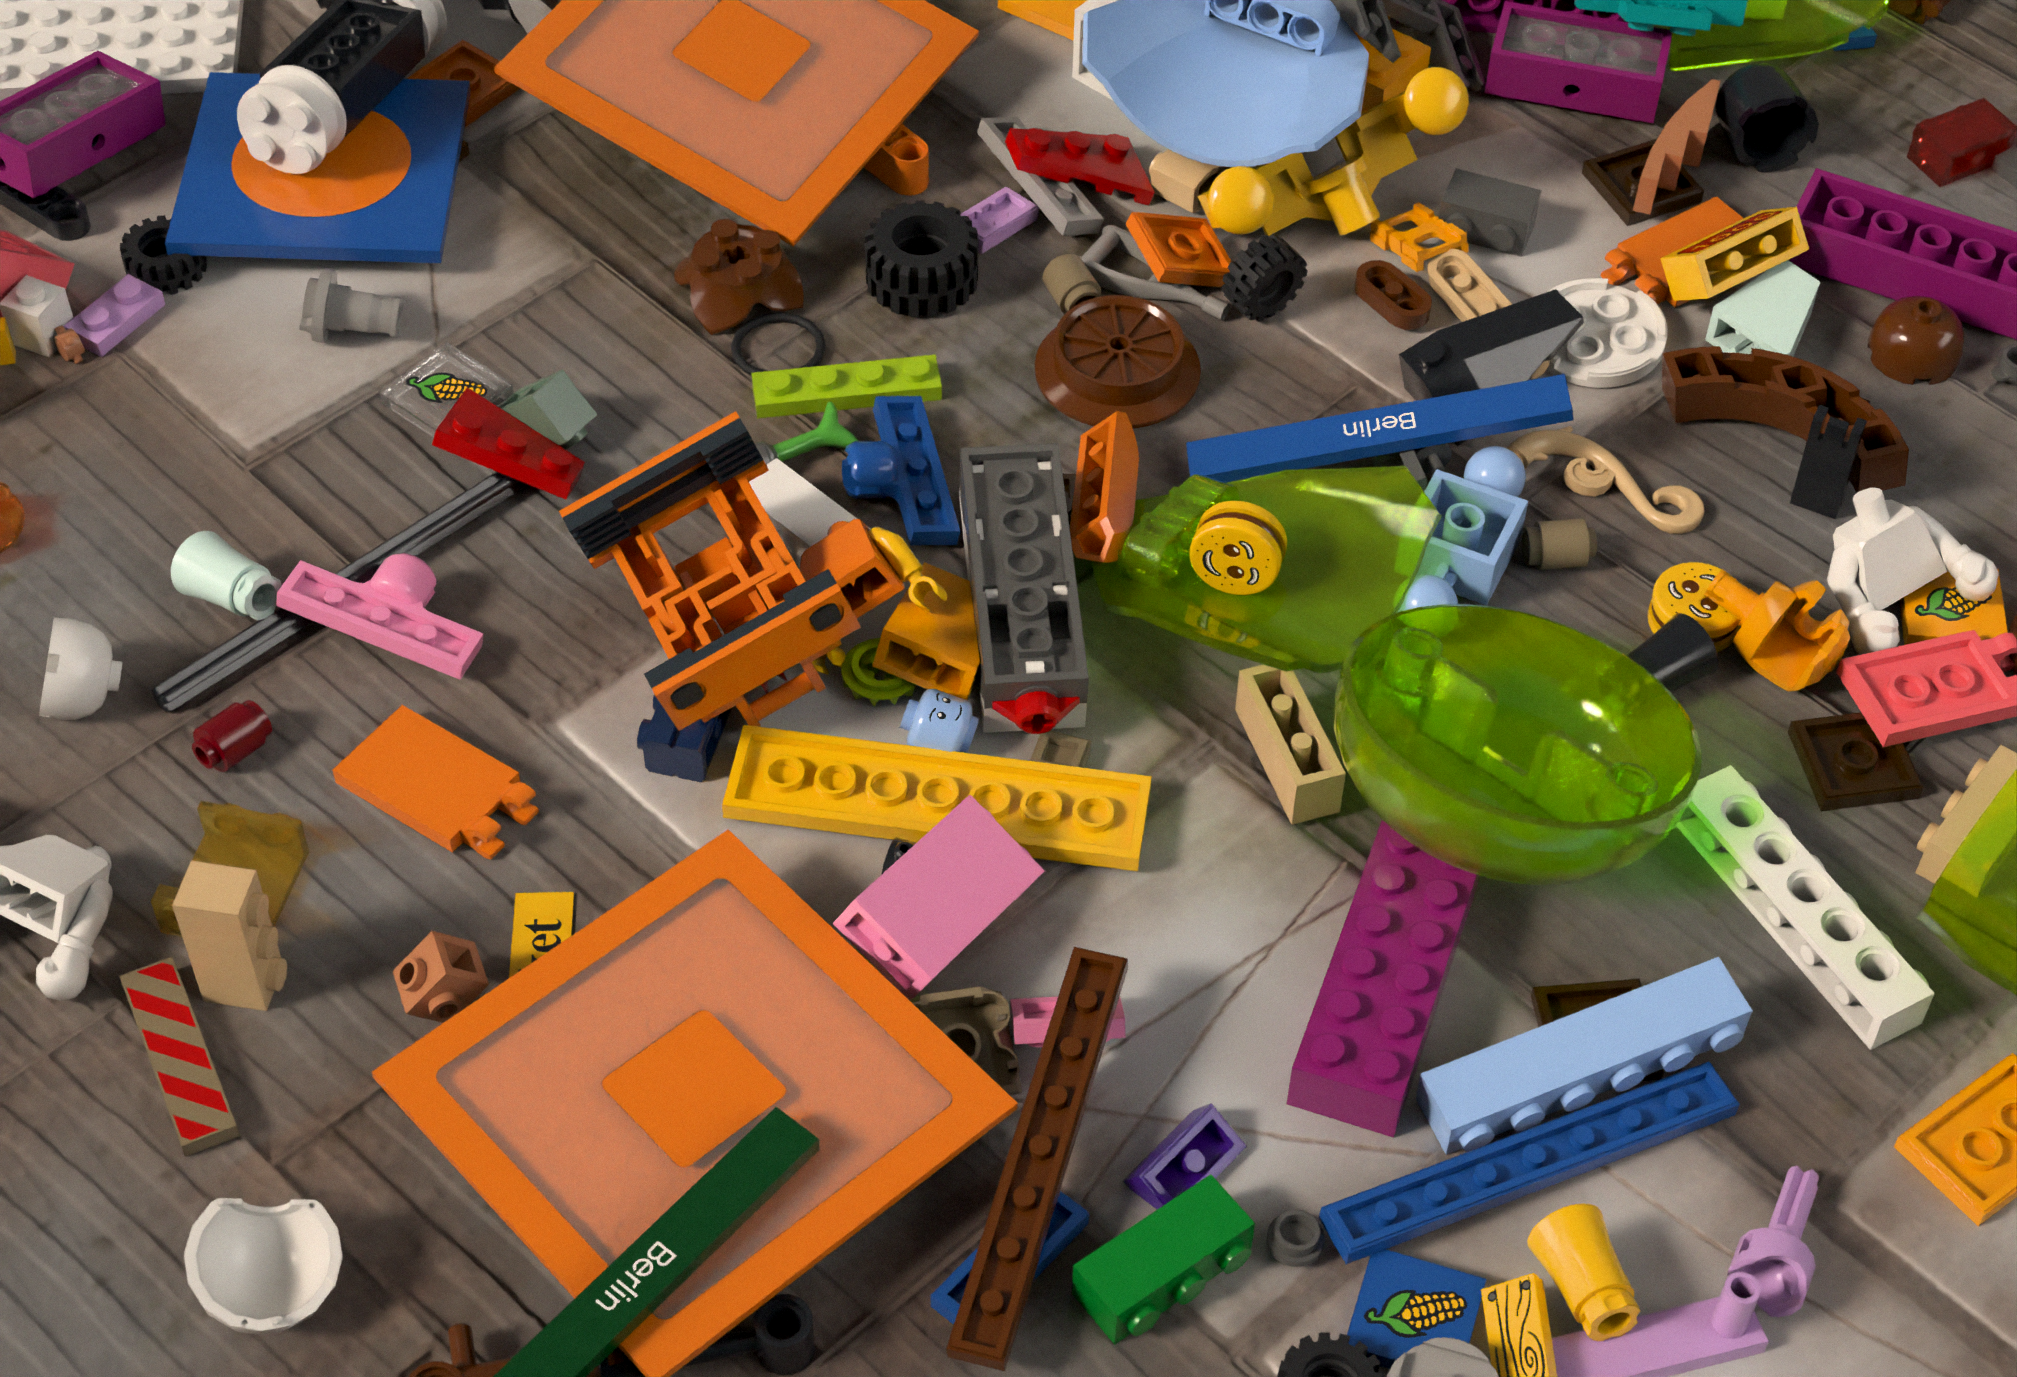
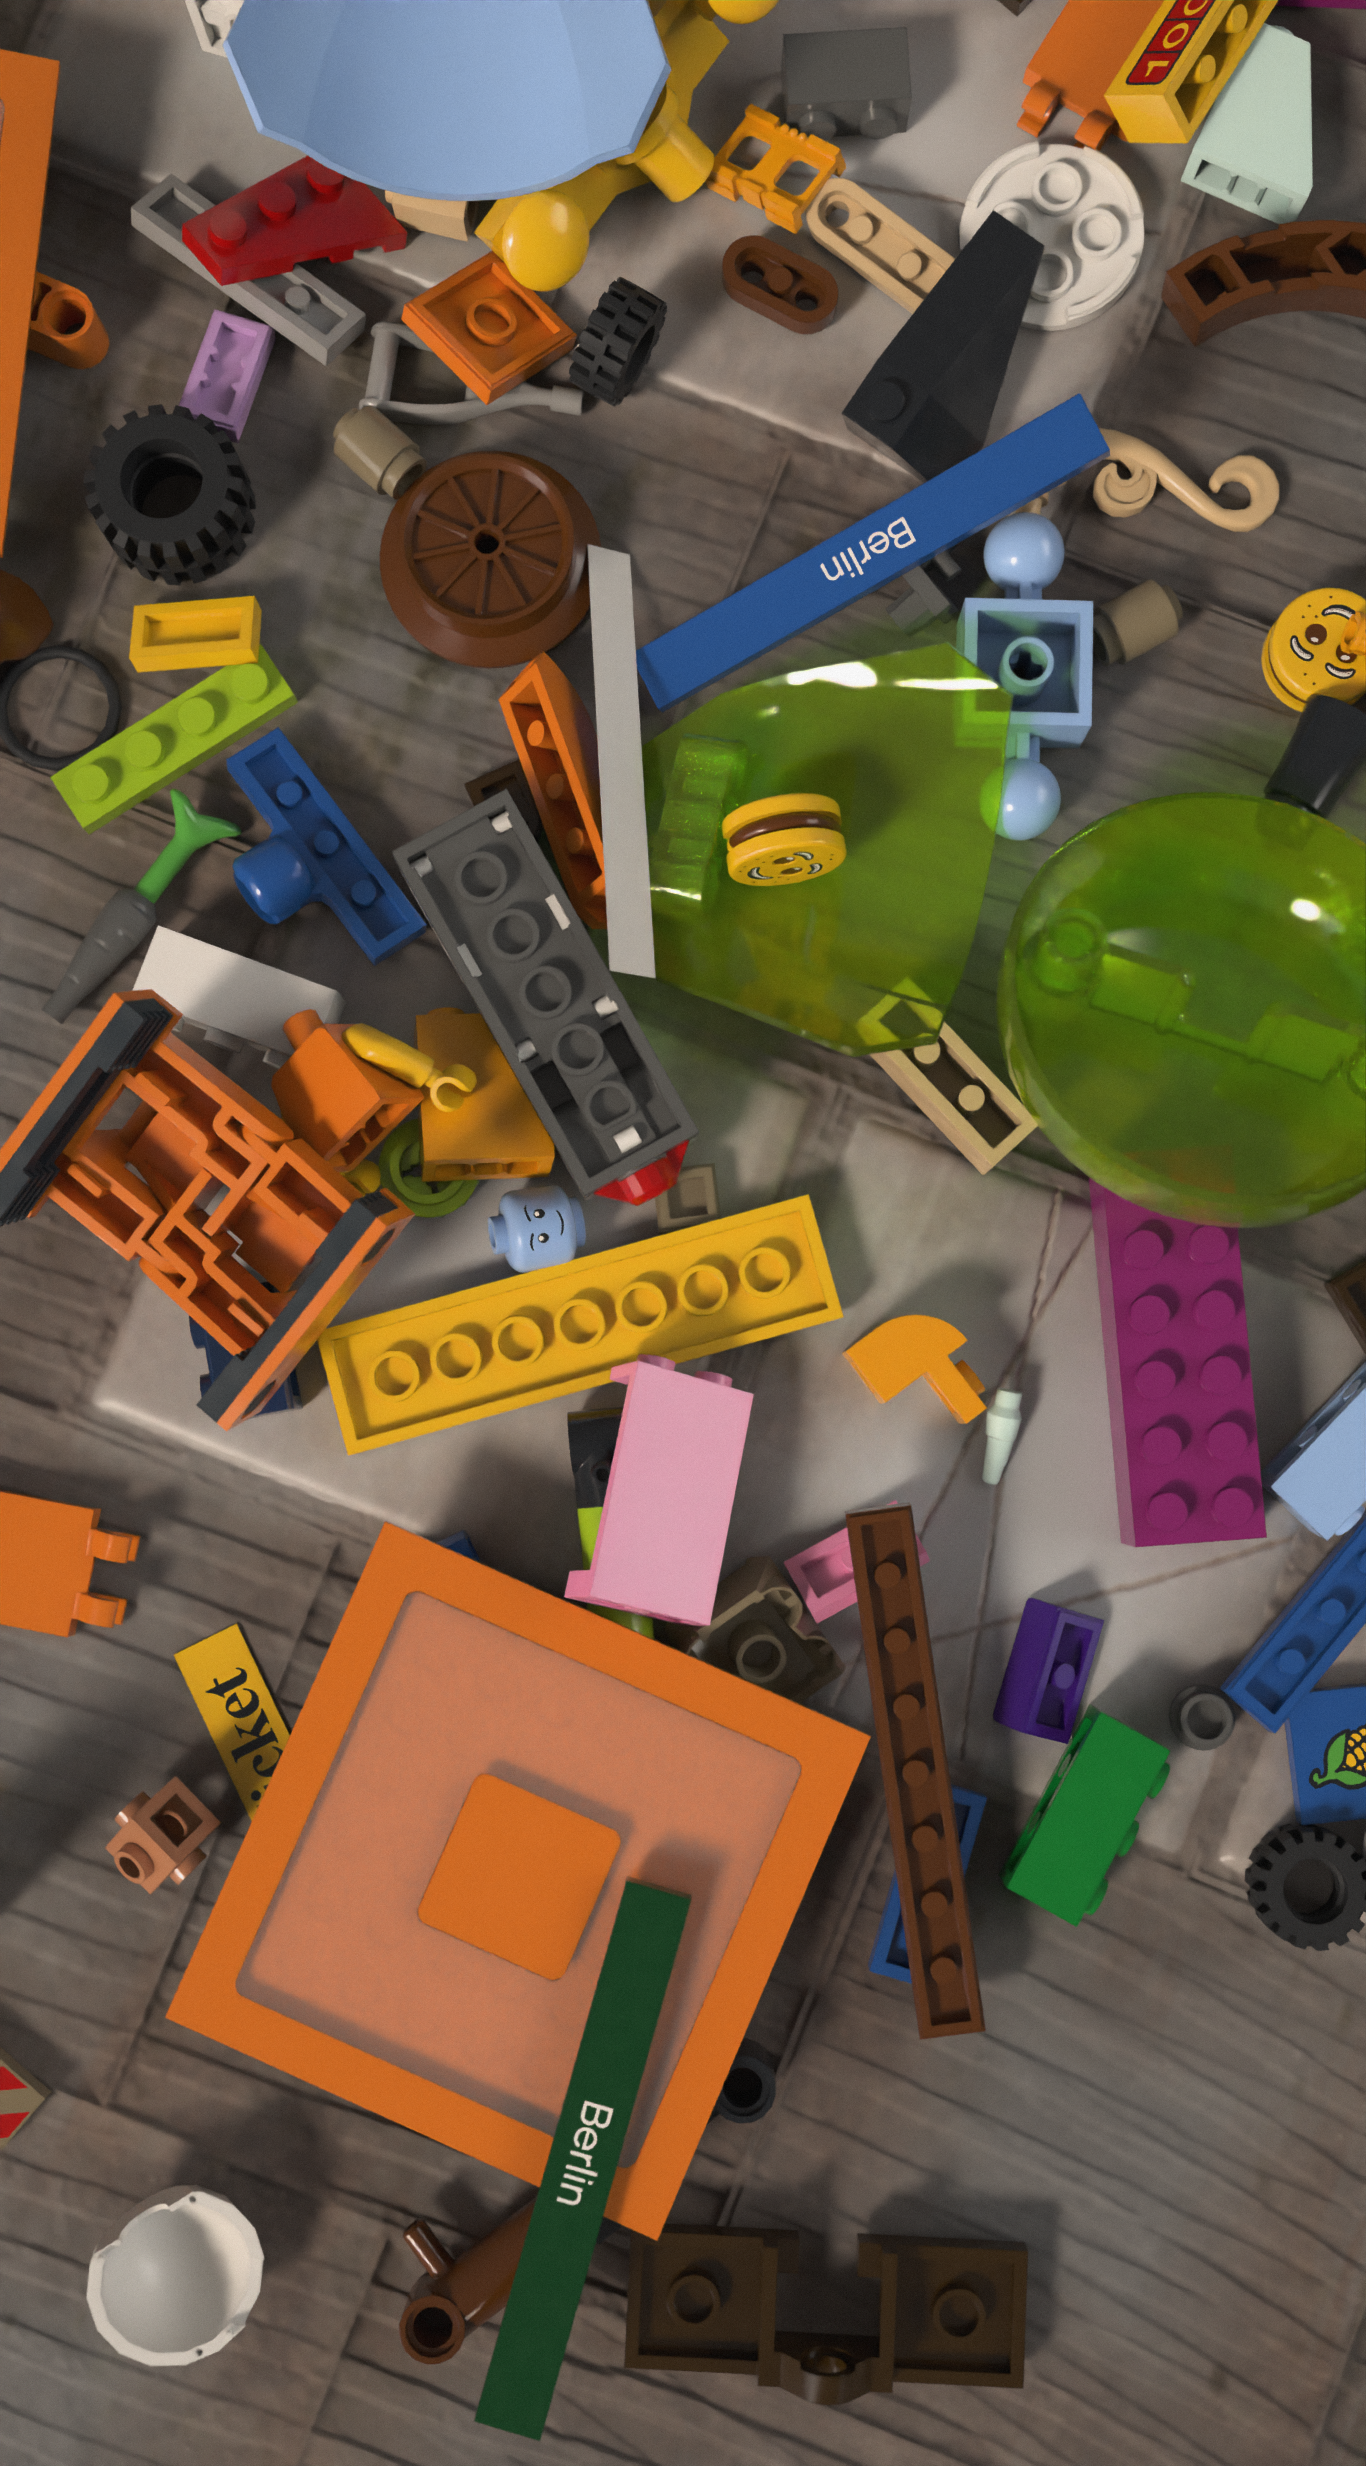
camera: 20 degrees left, 35 degrees up
none -> yellow tile [129,596,262,672]
none -> white sticker [587,544,656,978]
none -> light orange brick [842,1315,987,1424]
none -> light aqua piece [982,1388,1023,1485]

